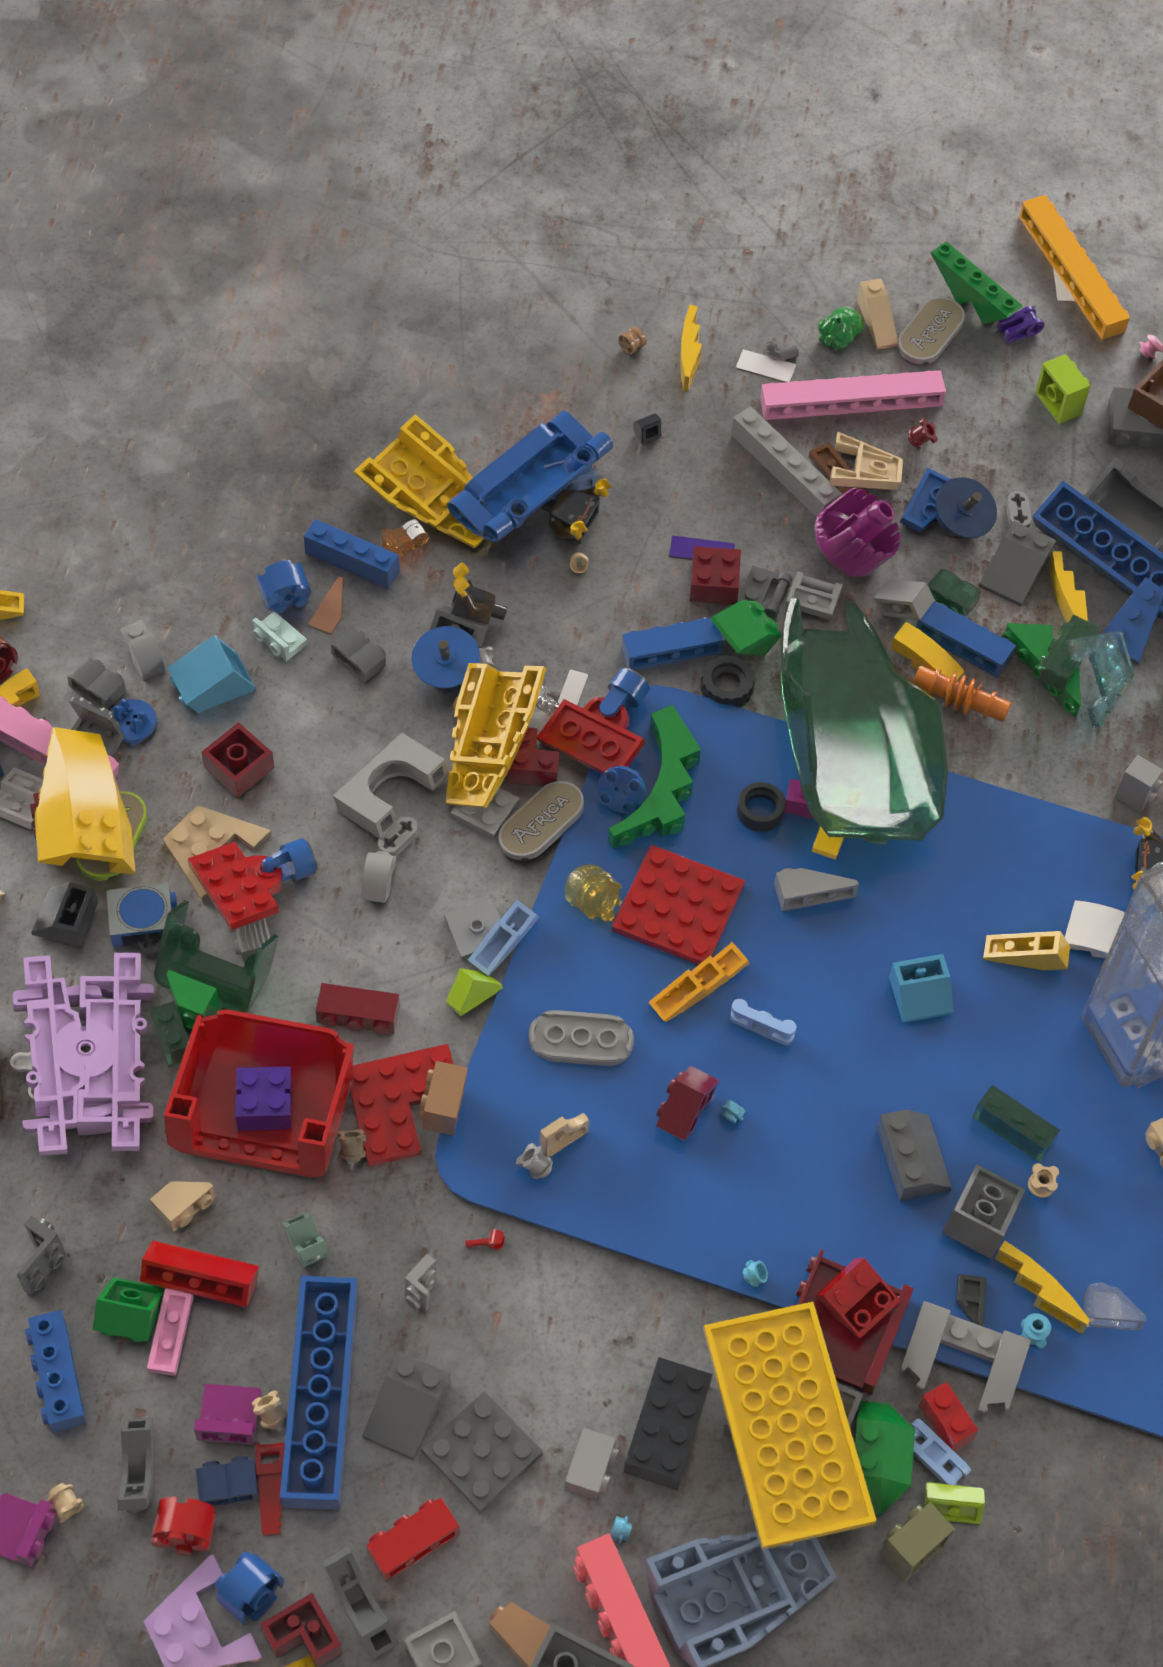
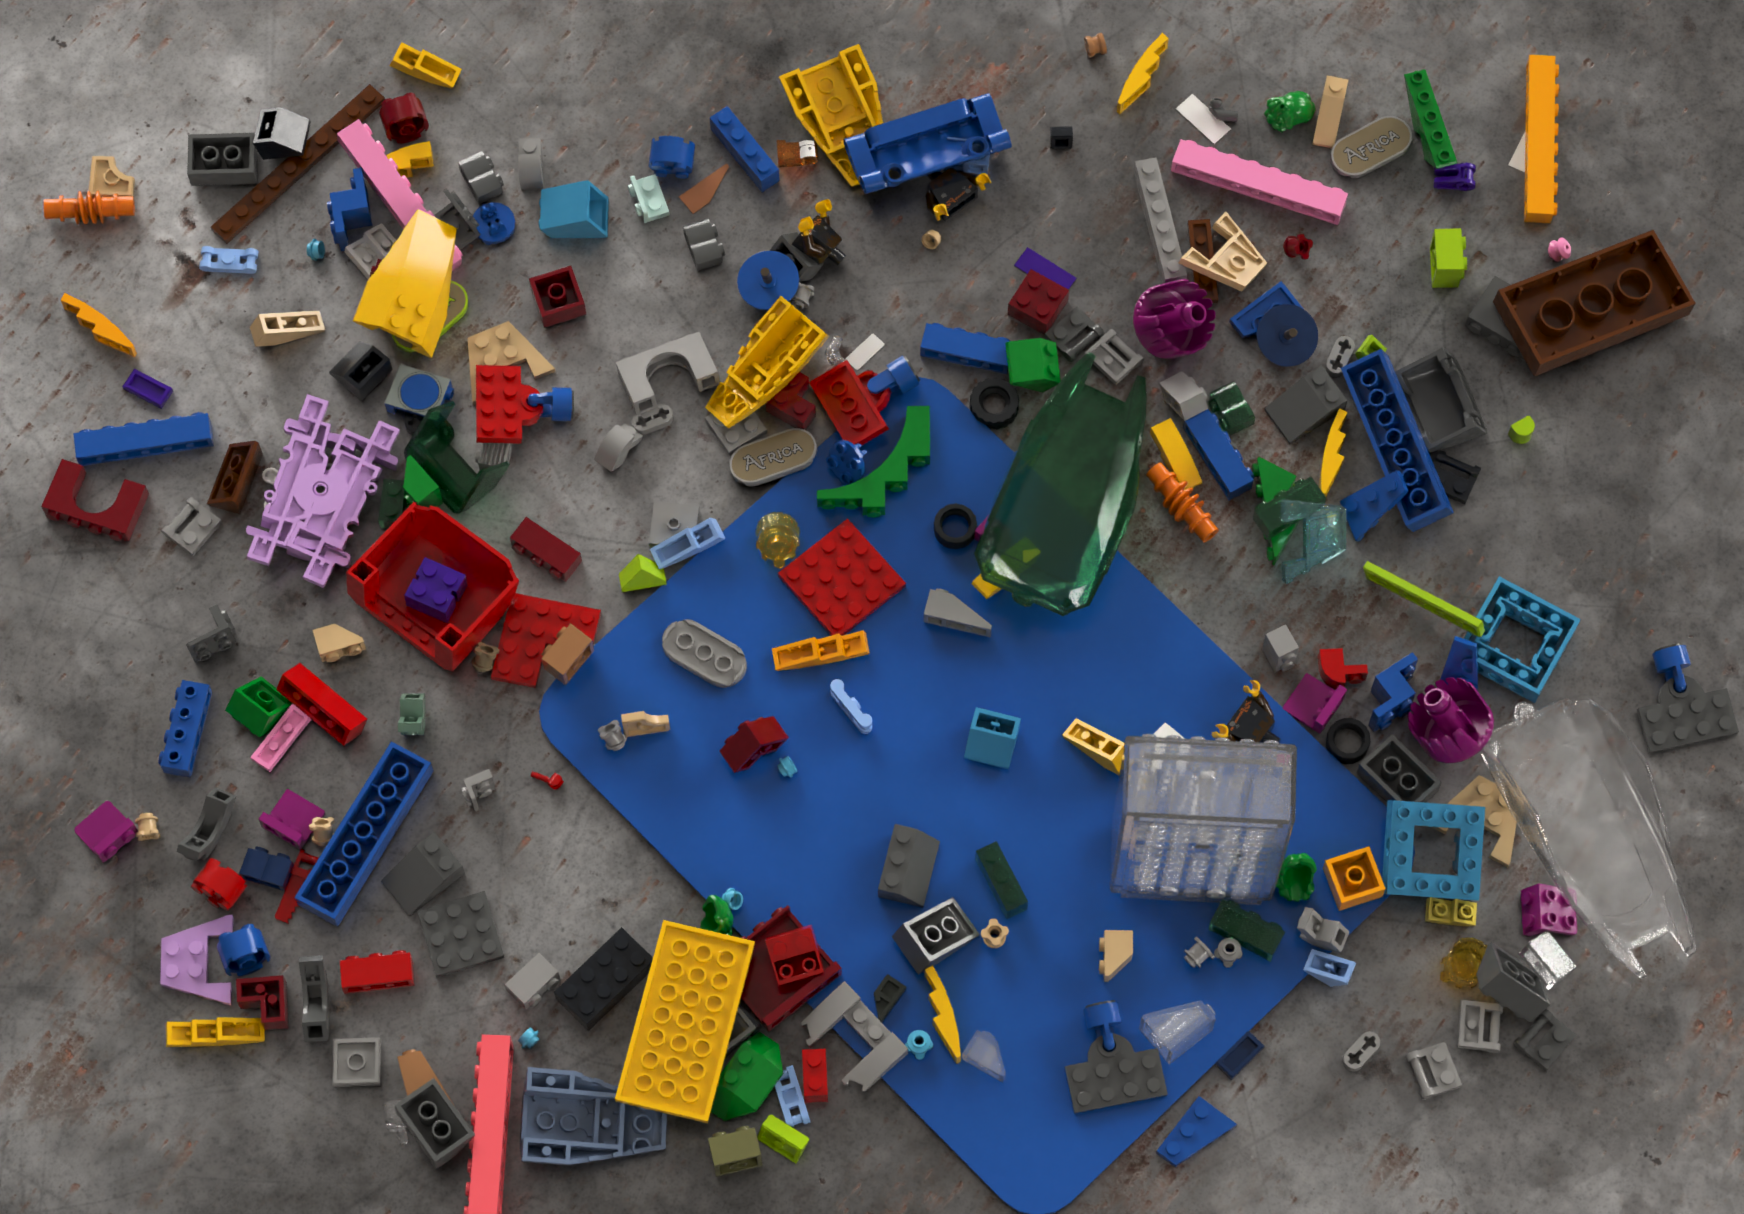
camera: 30 degrees right, 10 degrees up
none -> green hair [700,895,733,936]
none -> lime brick [1355,335,1387,359]

